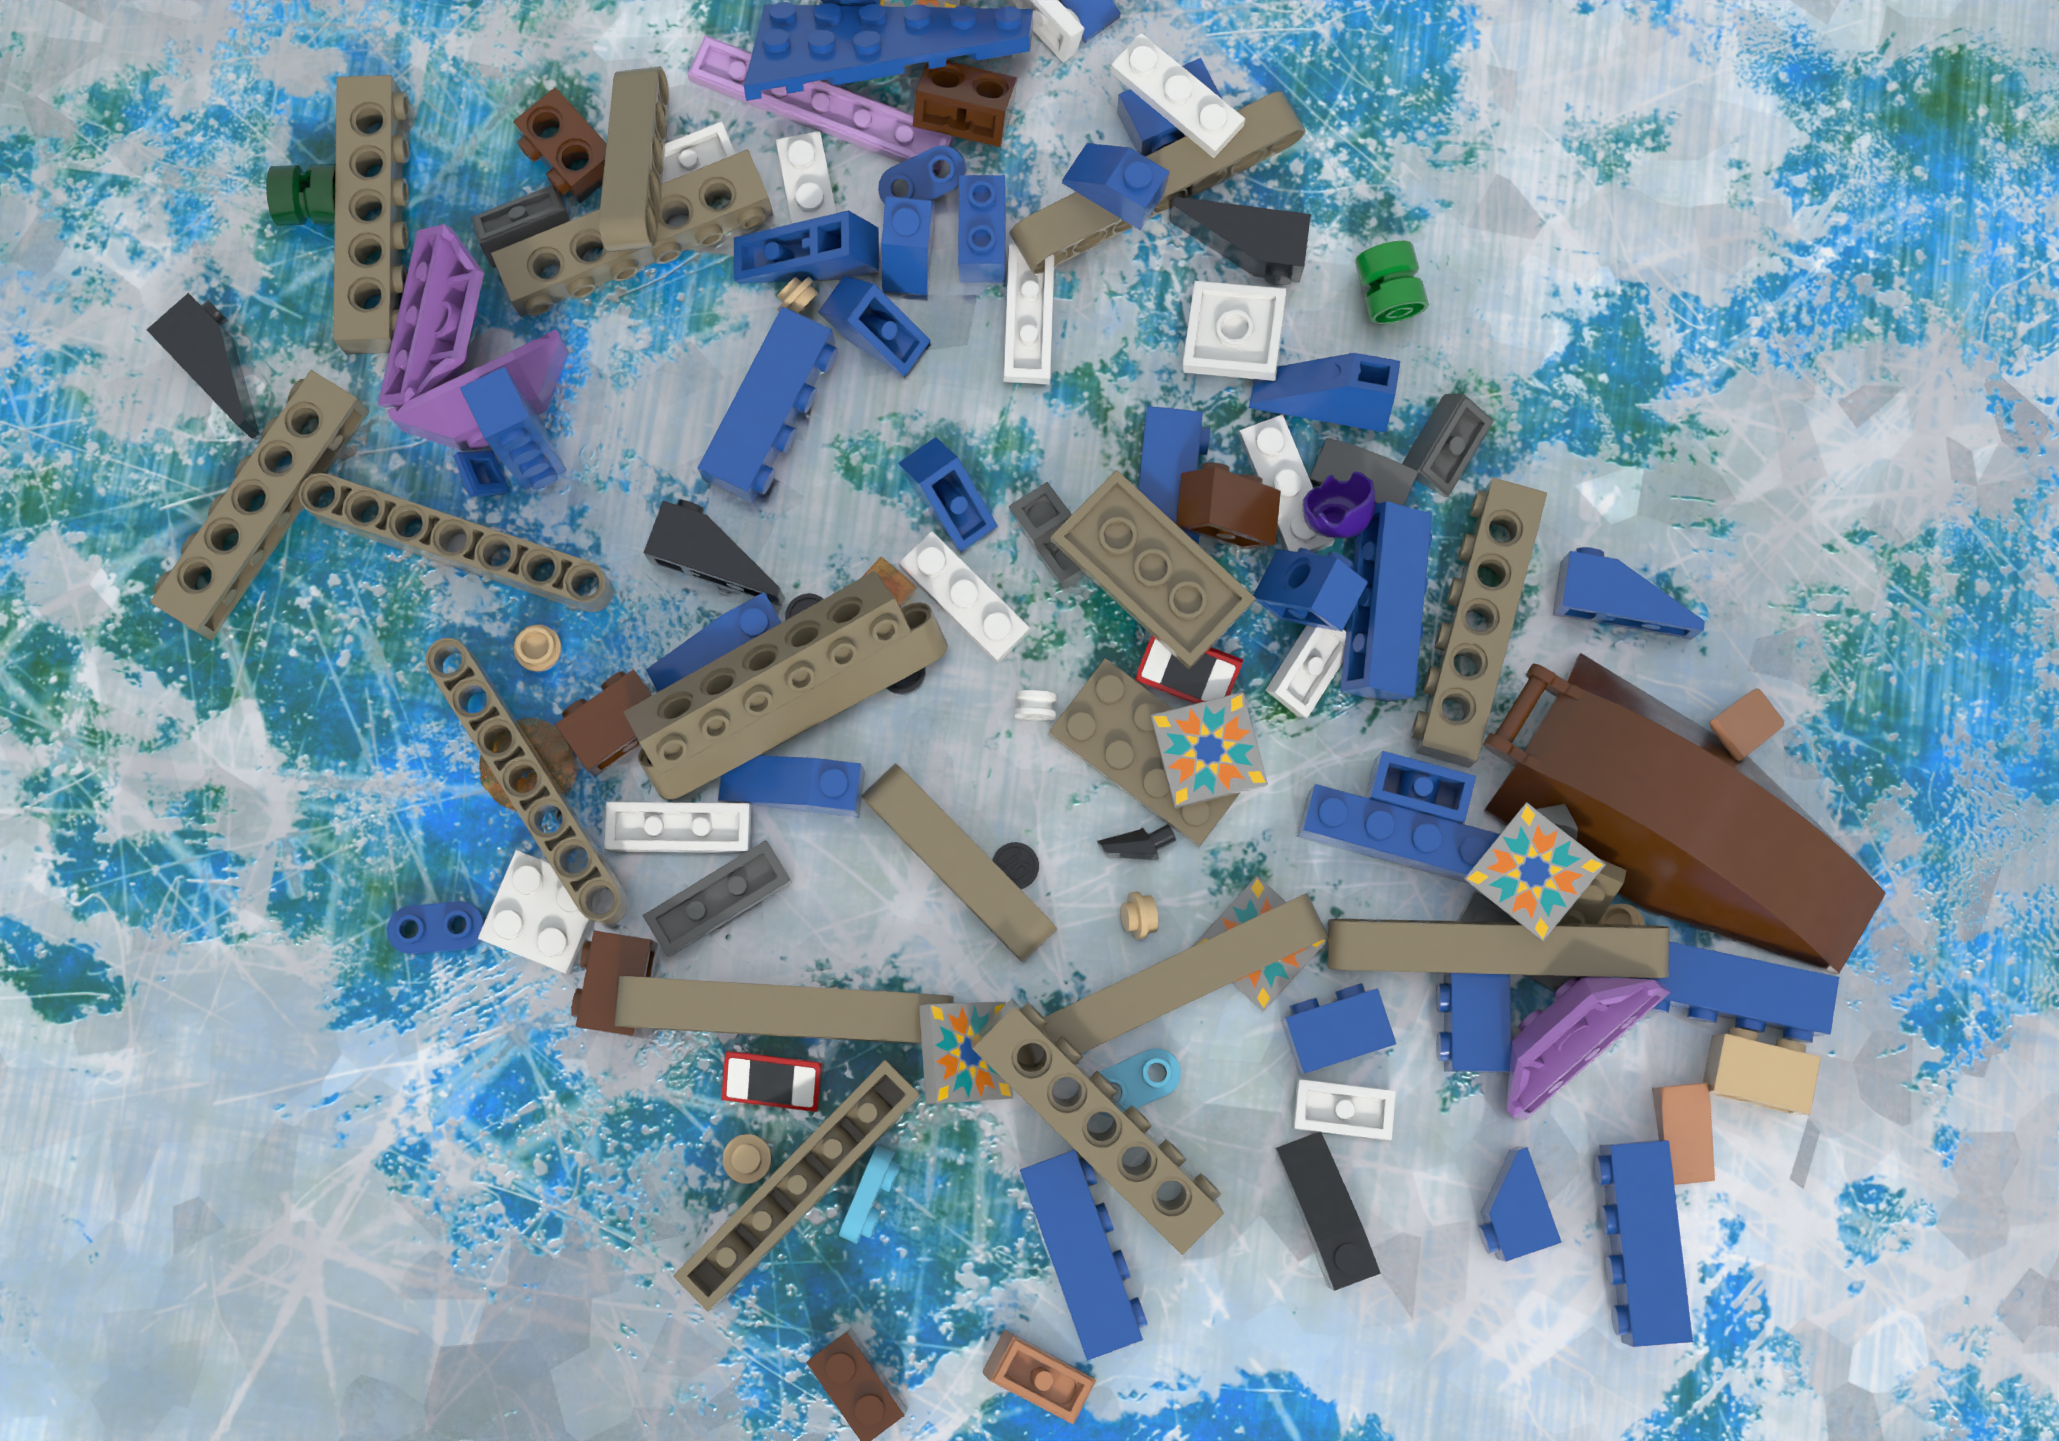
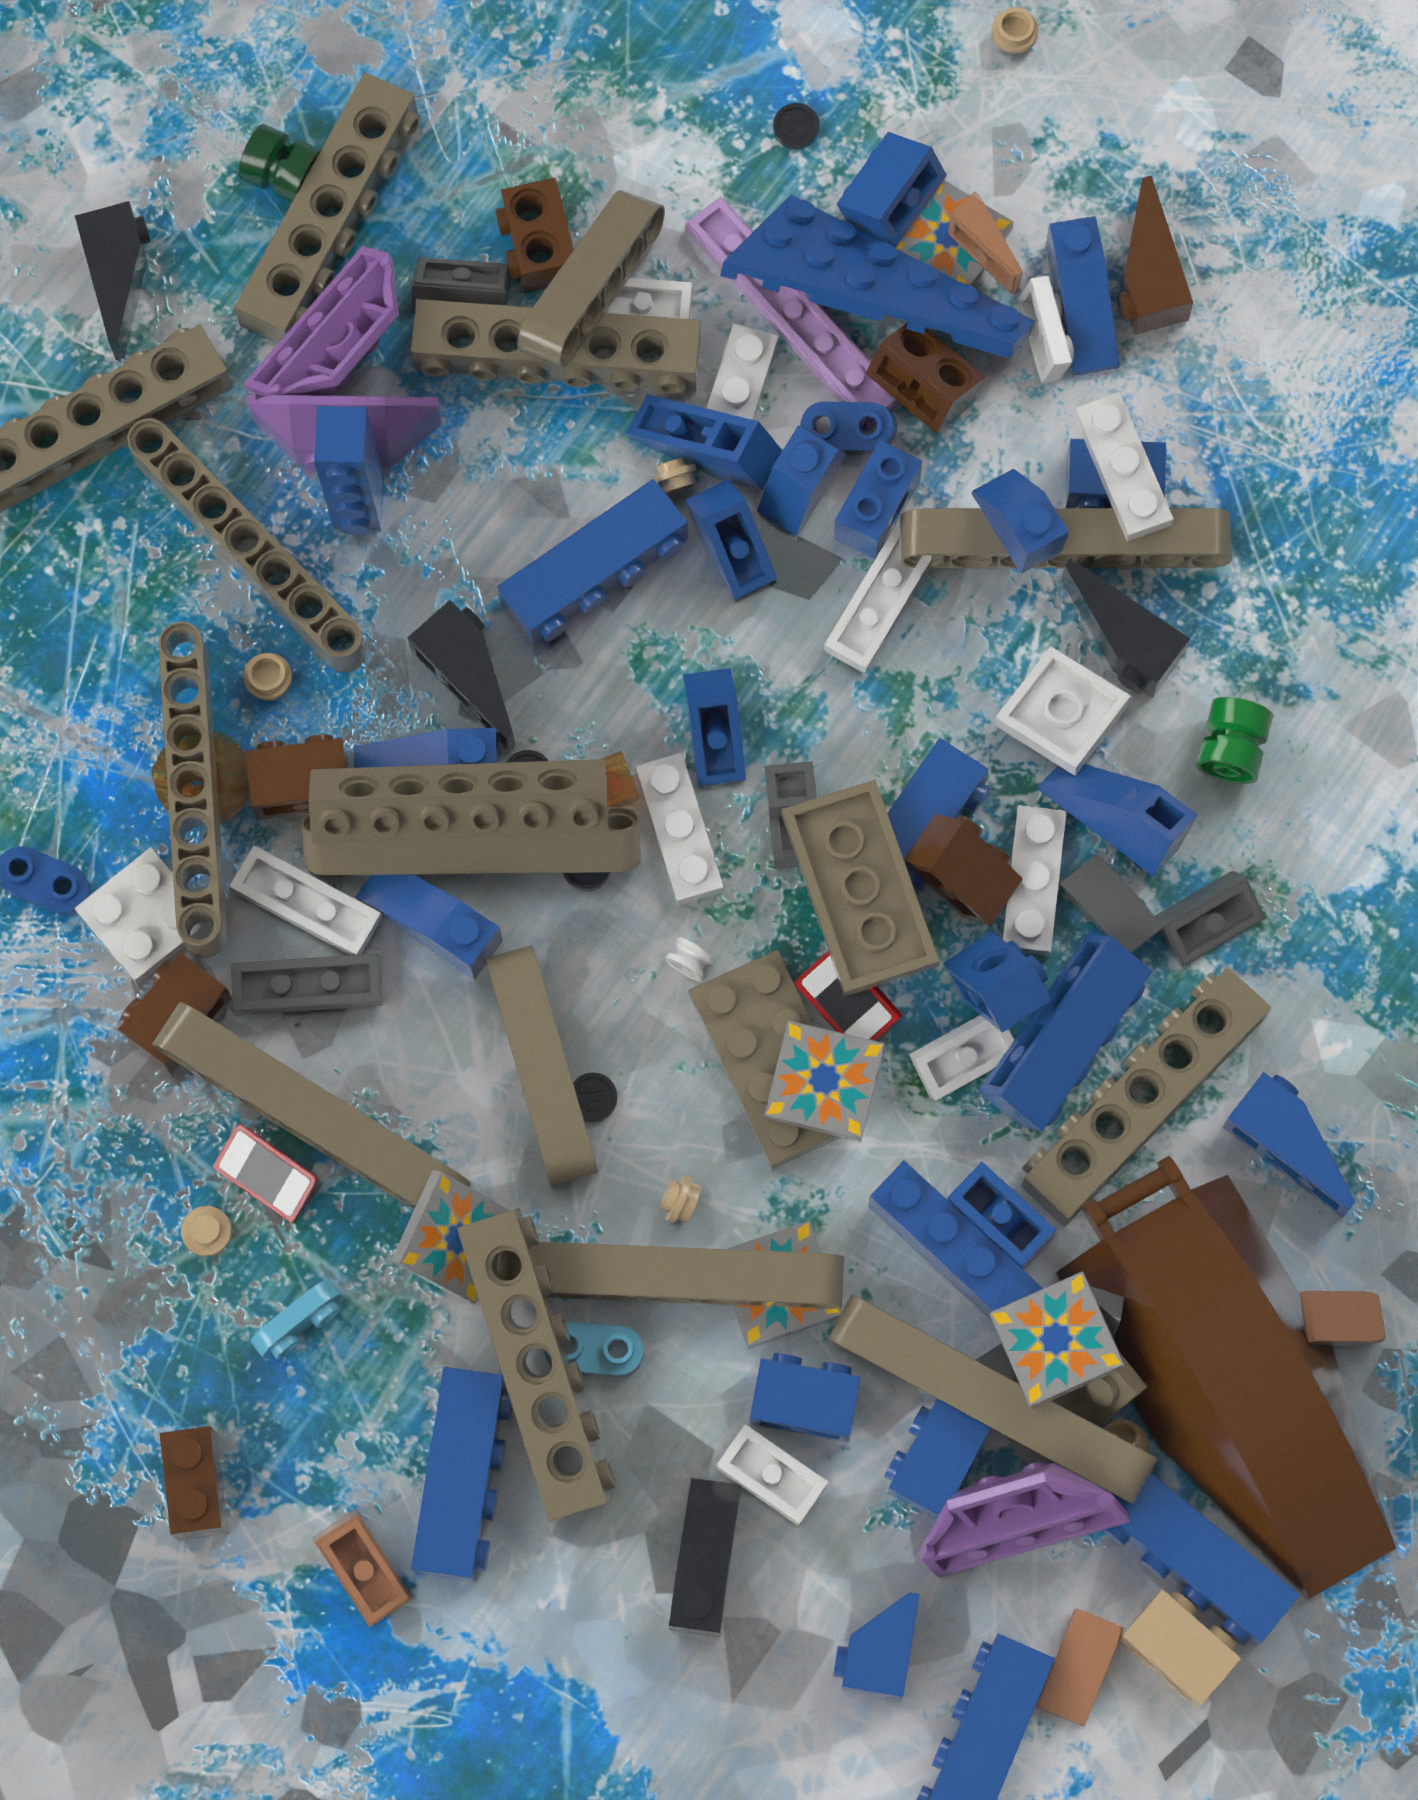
camera: 30 degrees right, 5 degrees down
blue slope [453,450,510,497] -> none
dark tan brick [673,1060,922,1312] -> none
black bar [1097,824,1177,861] -> none
dark purple hair [1302,471,1375,539] -> none

